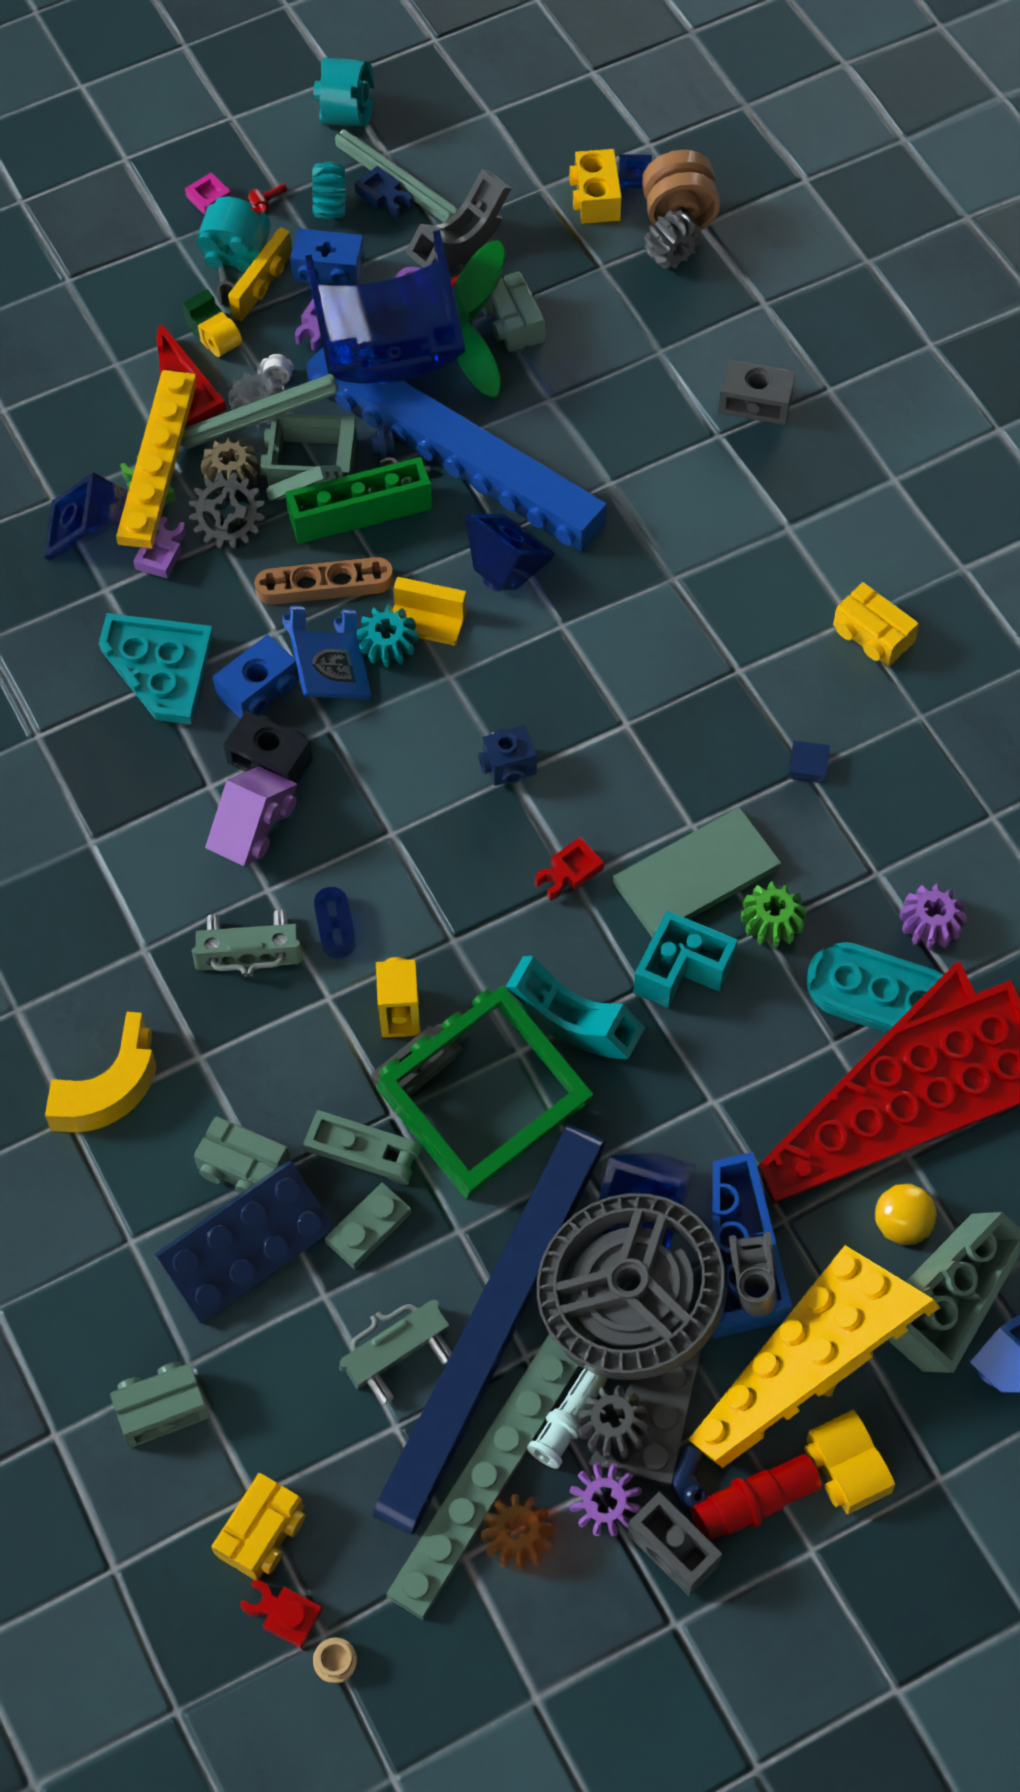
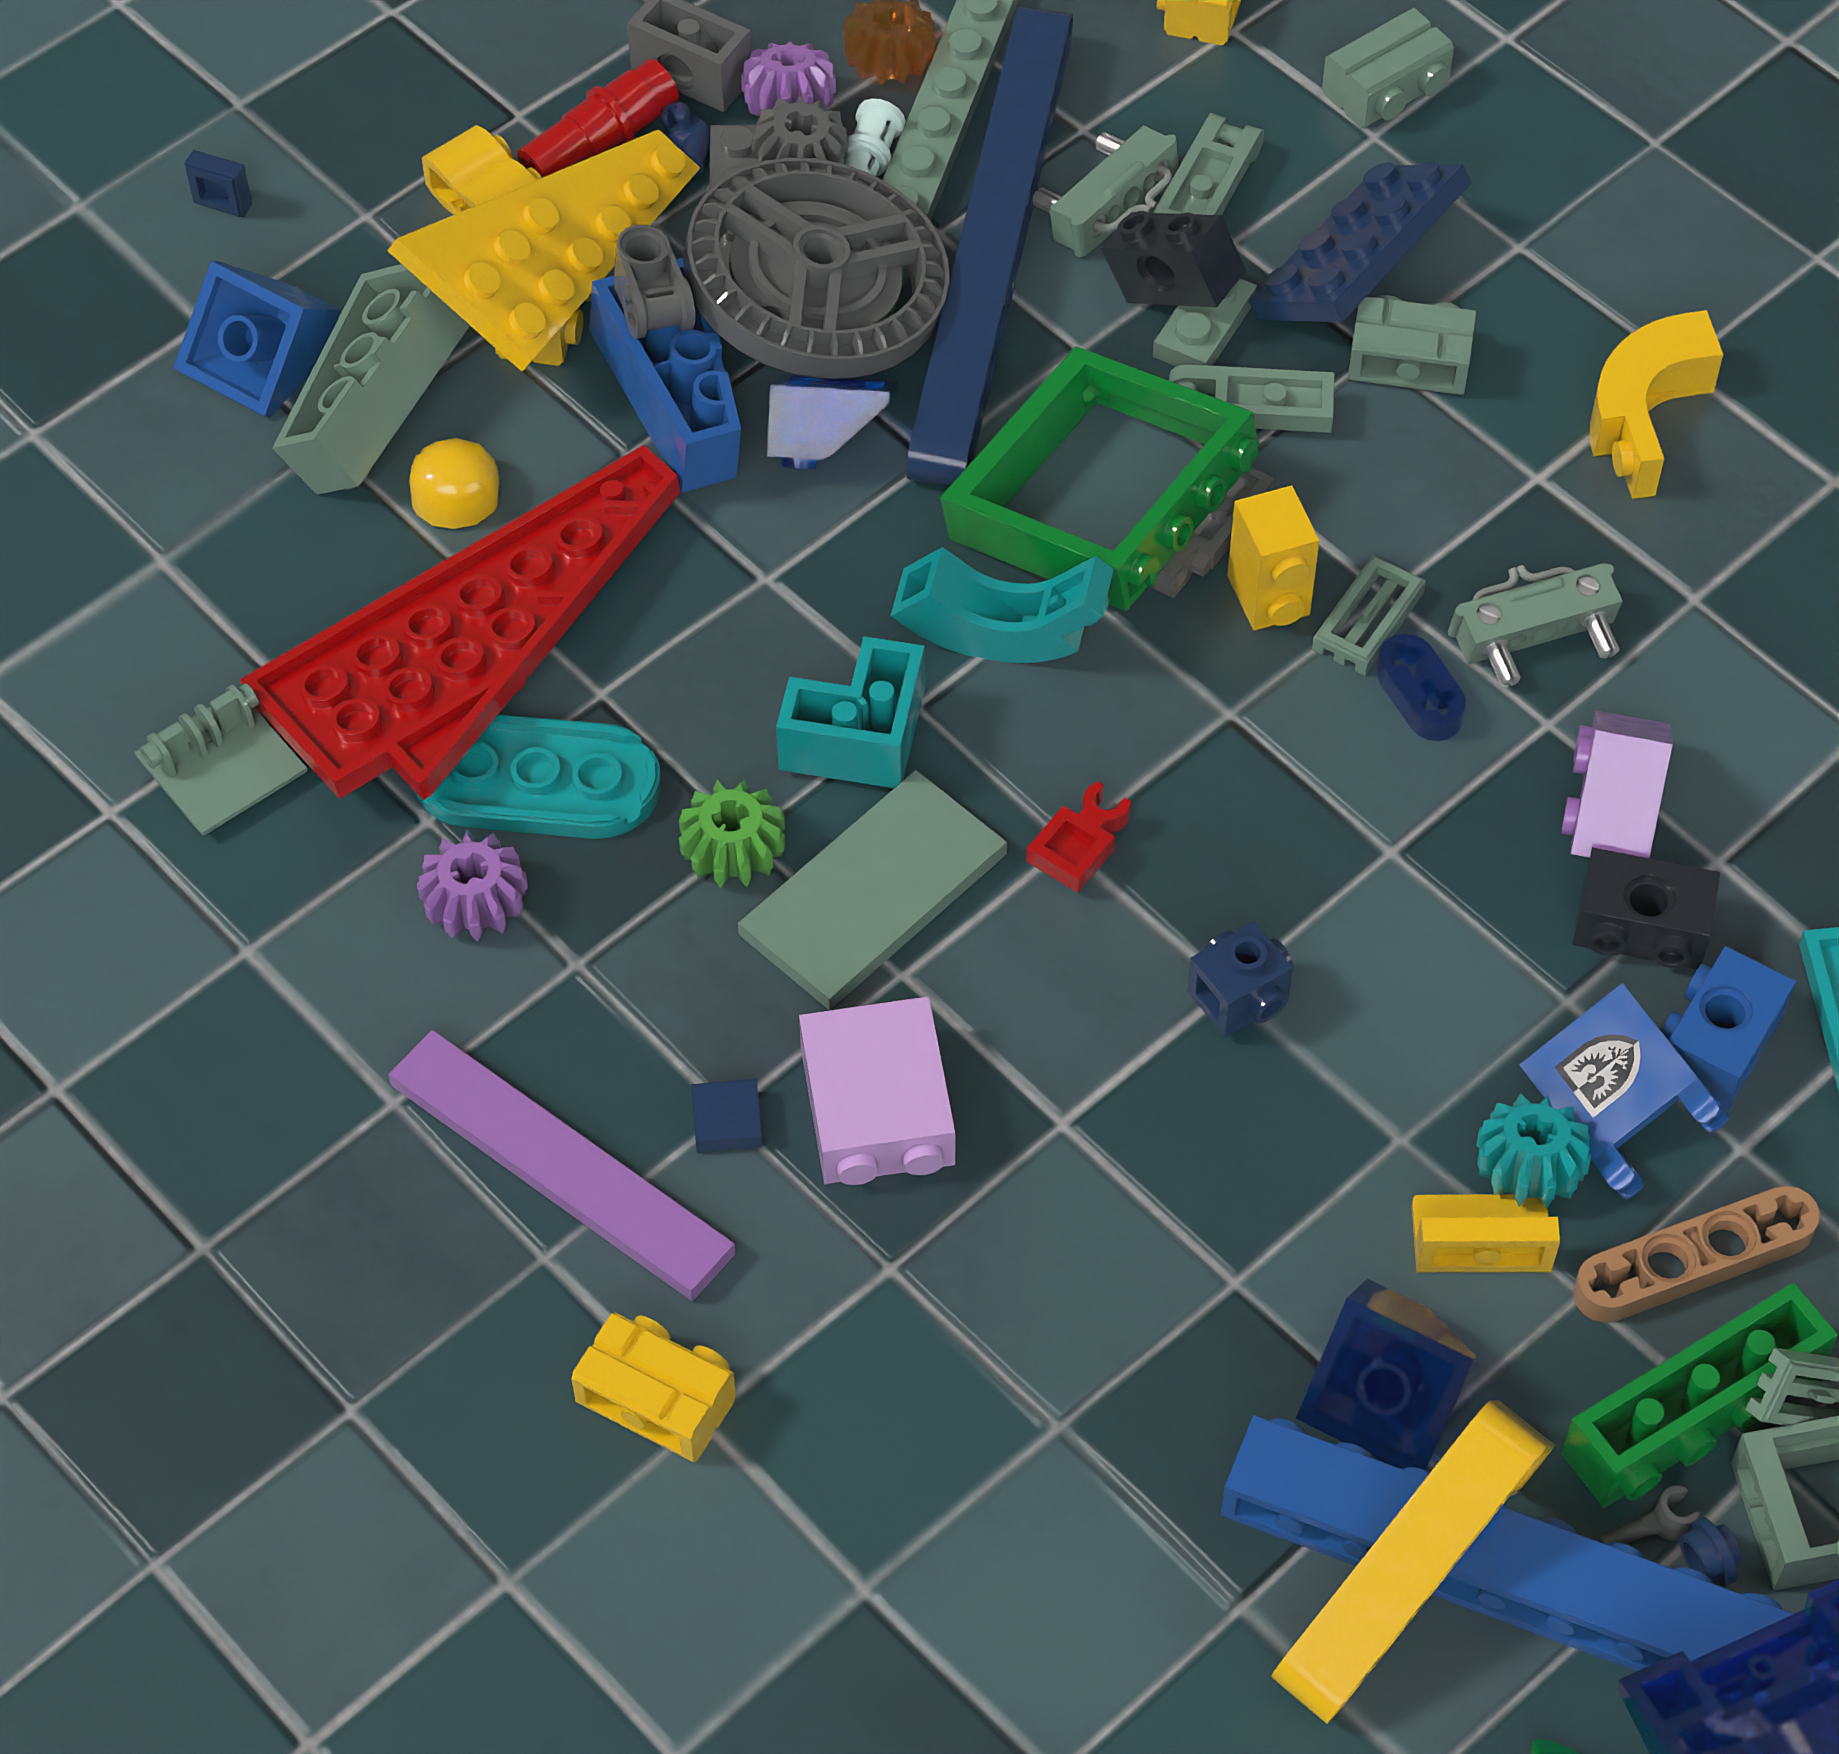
camera: 165 degrees right, 5 degrees down
none -> medium lavender tile [388,1030,735,1302]
none -> lavender brick [799,996,955,1185]
none -> black brick [1101,211,1246,307]
none -> sand green plate [1153,113,1265,215]
none -> yellow beam [1271,1400,1555,1724]
none -> sand green tile [1312,555,1426,676]

